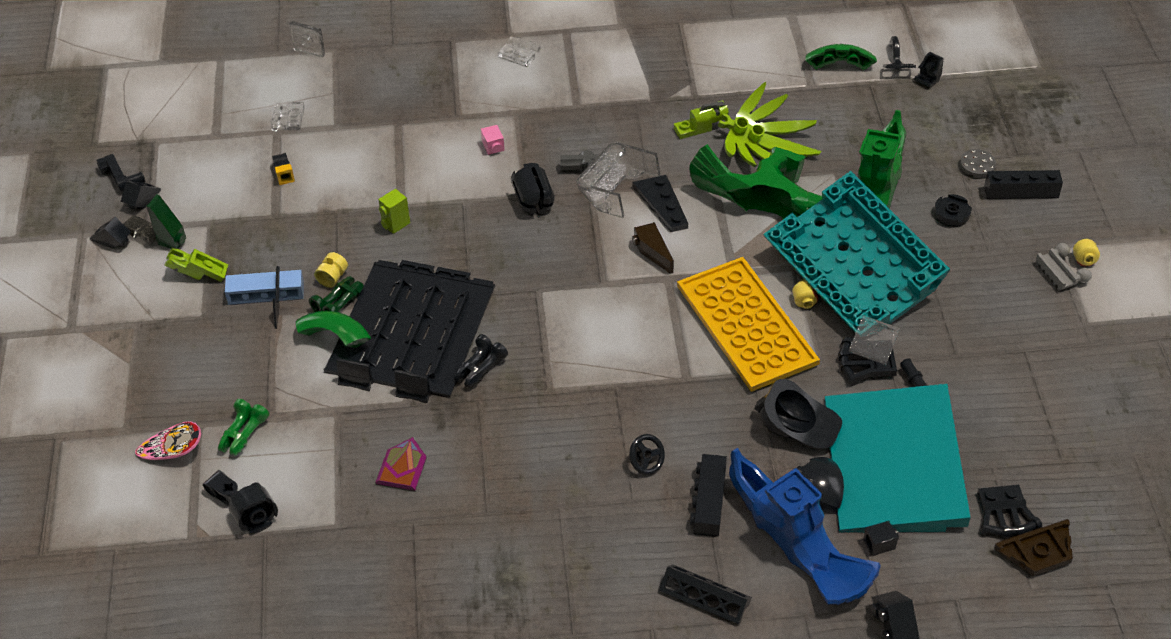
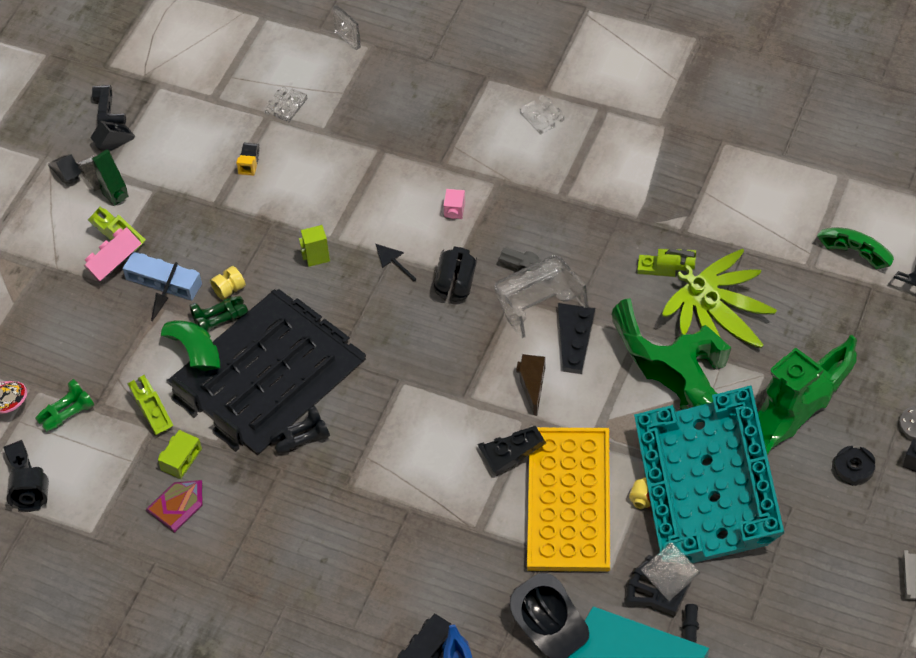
camera: 30 degrees right, 5 degrees up
black piece [629,434,665,475] -> none
none -> bright pink brick [84,227,142,282]
none -> lime plate [127,374,174,435]
none -> lime brick [158,430,202,479]
none -> black piece [375,243,416,281]
none -> black wing [477,426,547,476]

